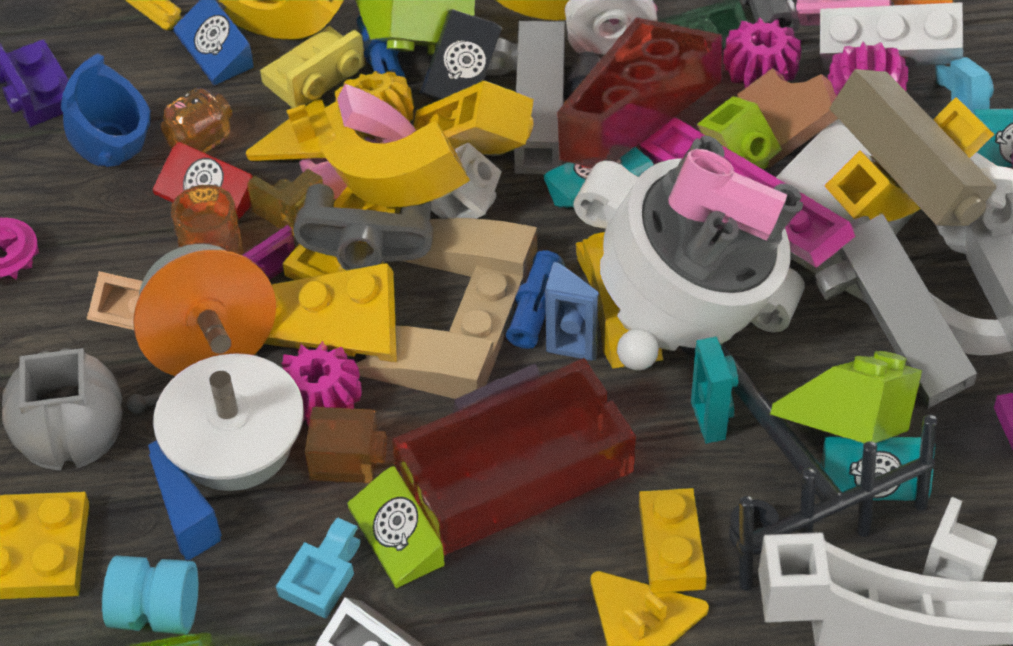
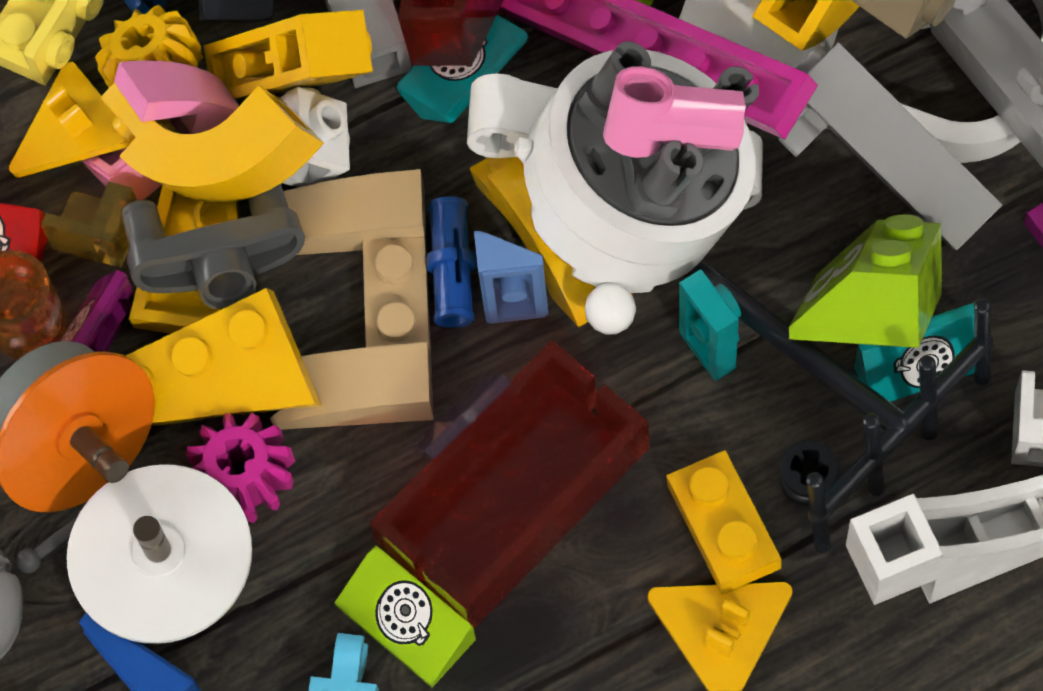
camera: 15 degrees left, 15 degrees up
clear orange brick [305,407,387,483] -> none

